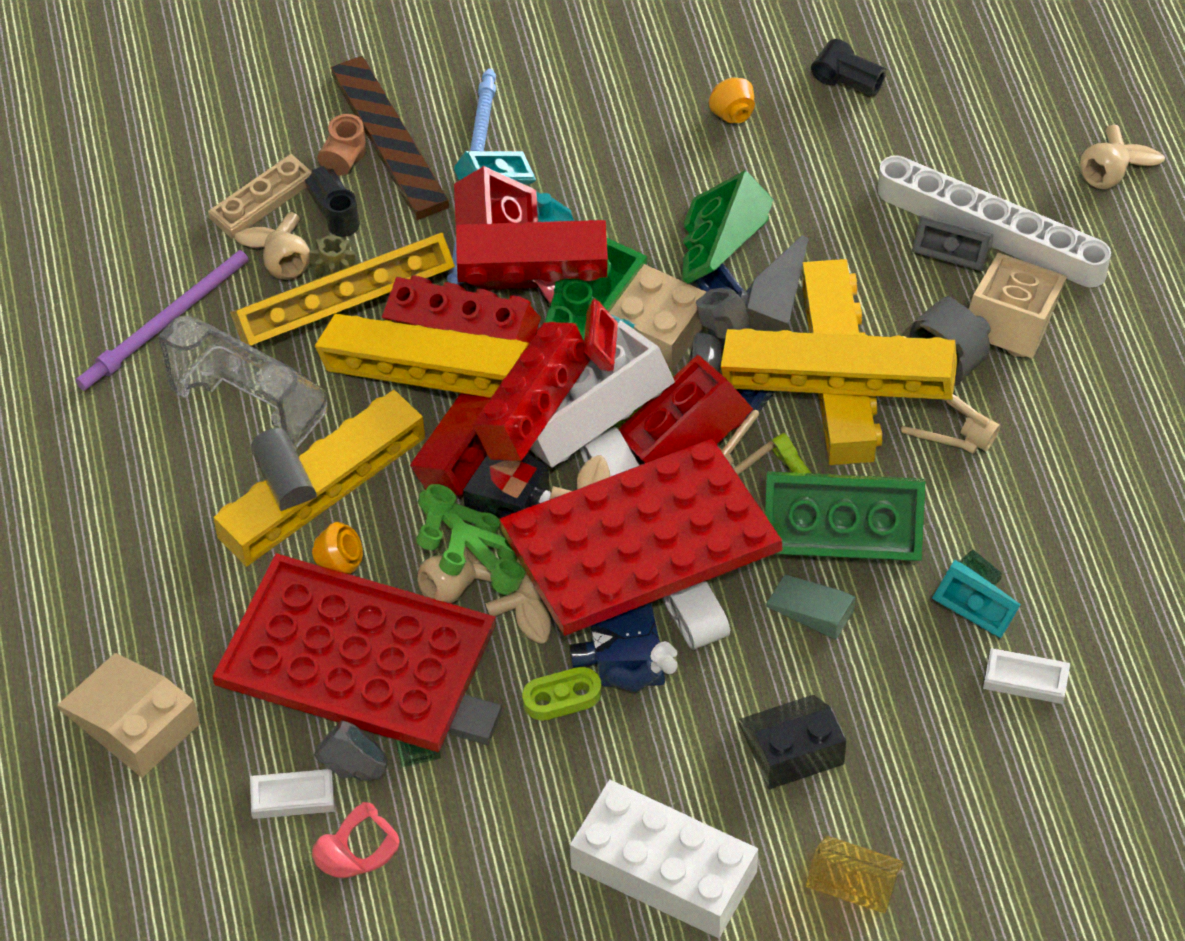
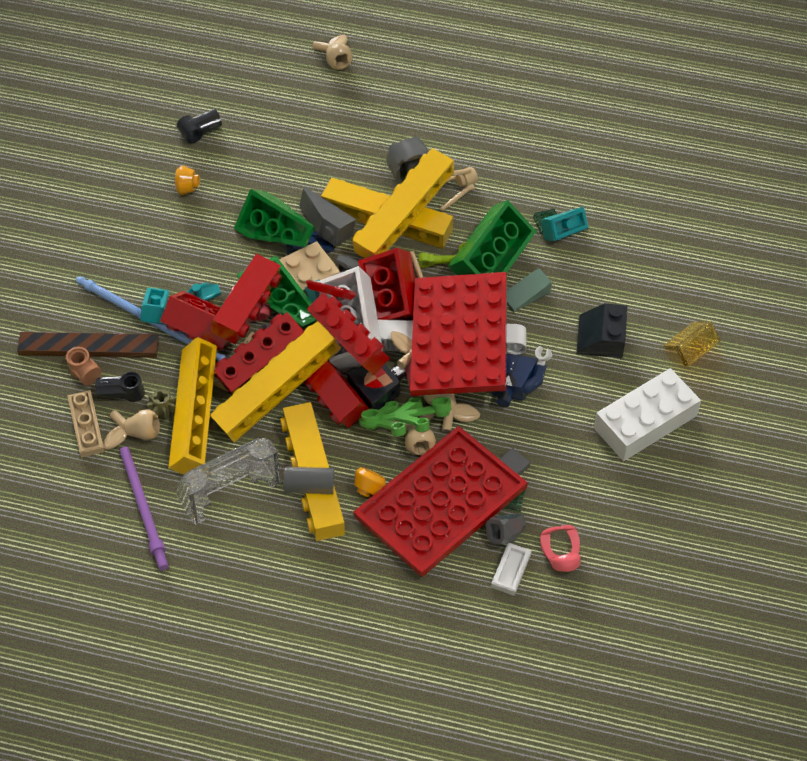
camera: 65 degrees left, 0 degrees up
tan slope [57,653,200,778] -> none
lime plate [522,667,601,721] -> none
dark grey rock [696,288,750,346] -> none
white beam [878,156,1111,288] -> none
dark grey brick [912,215,993,271] -> none
tan slope [969,253,1067,358] -> none
white tile [983,648,1070,704] -> none

